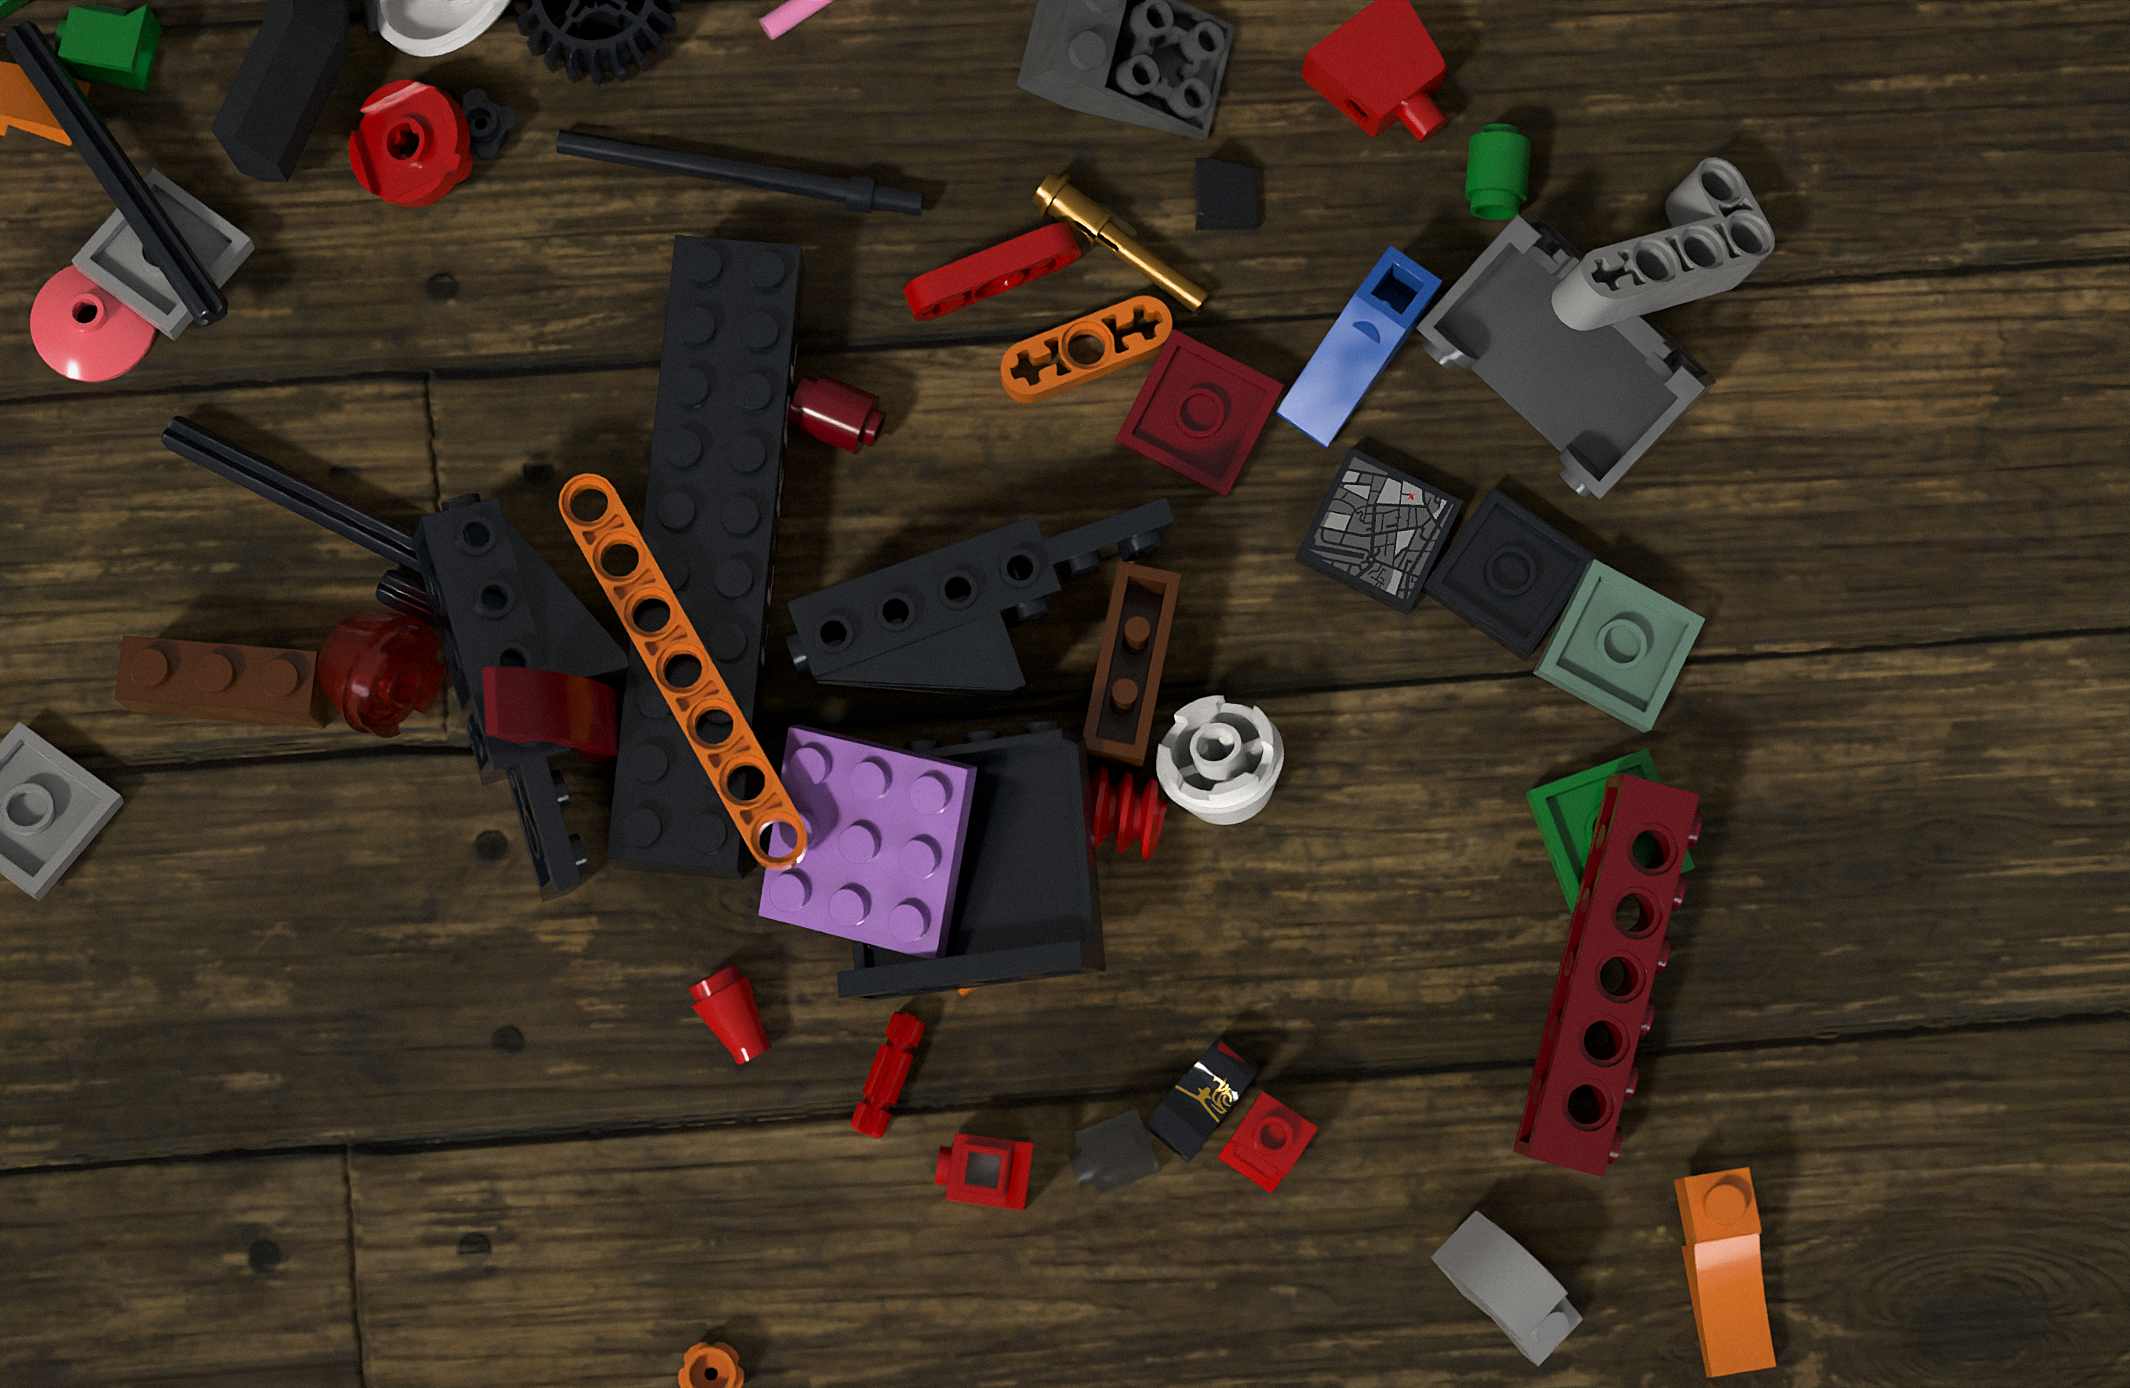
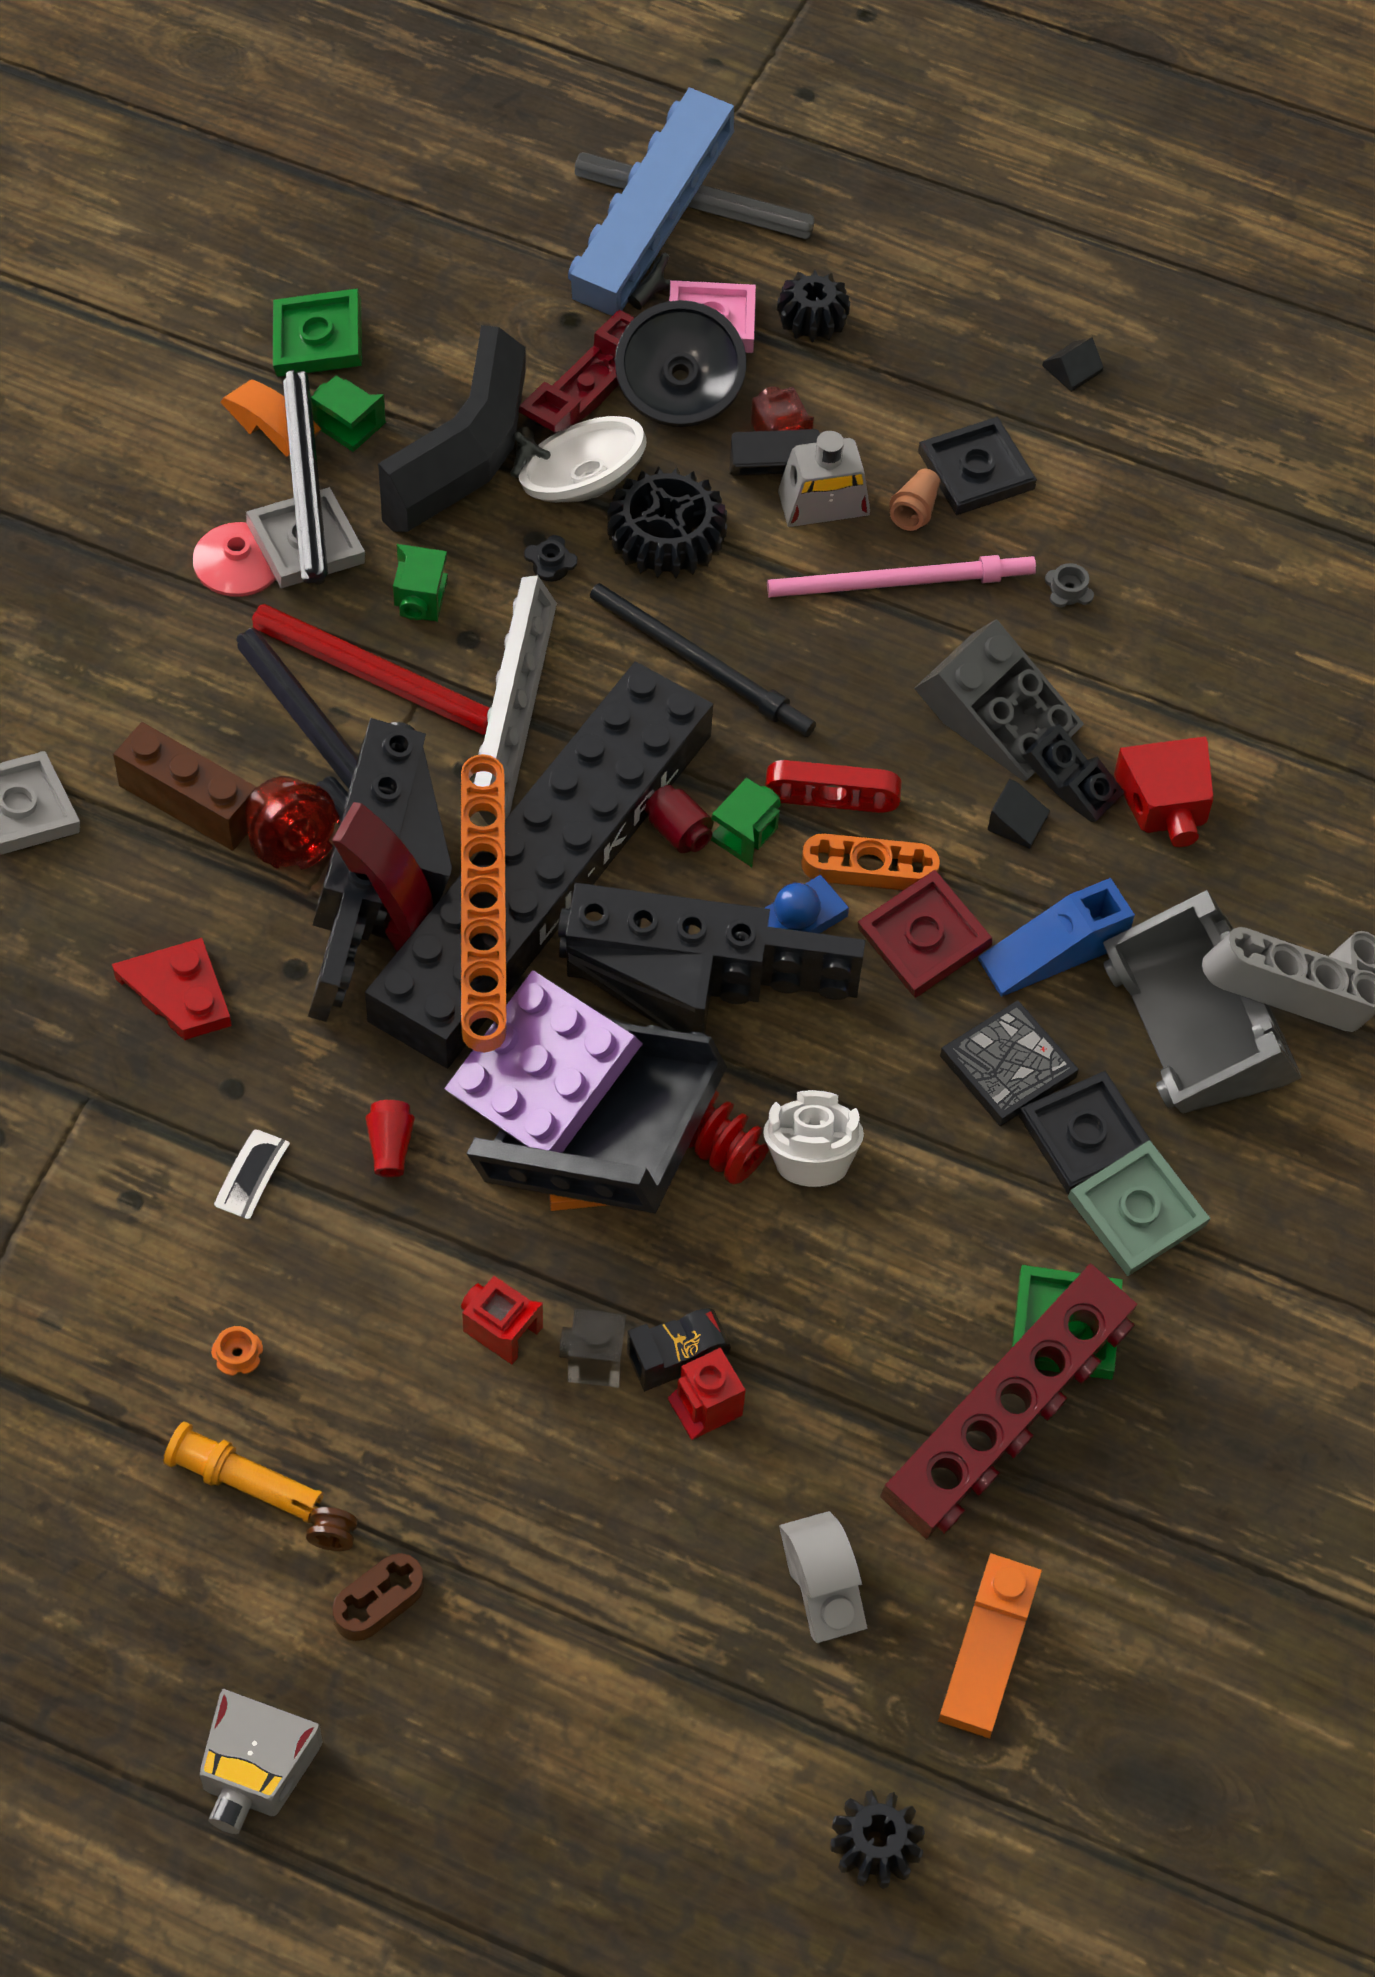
camera: 30 degrees right, 20 degrees down
red plate [349,79,473,208] -> none
red axle [851,1011,925,1138] -> none
pearl gold pin [1032,172,1209,313] -> none
reddish brown brick [1083,561,1182,773] -> none
green brick [1465,123,1531,220] -> none
none -> red wing [112,938,232,1040]
none -> sticker [214,1130,290,1219]
none -> red axle [252,604,489,735]
none -> green window [393,544,448,622]
none -> light grey plate [473,575,557,825]
none -> green window [711,777,781,868]
none -> blue tile [765,875,849,933]
none -> black slope [1022,724,1125,822]

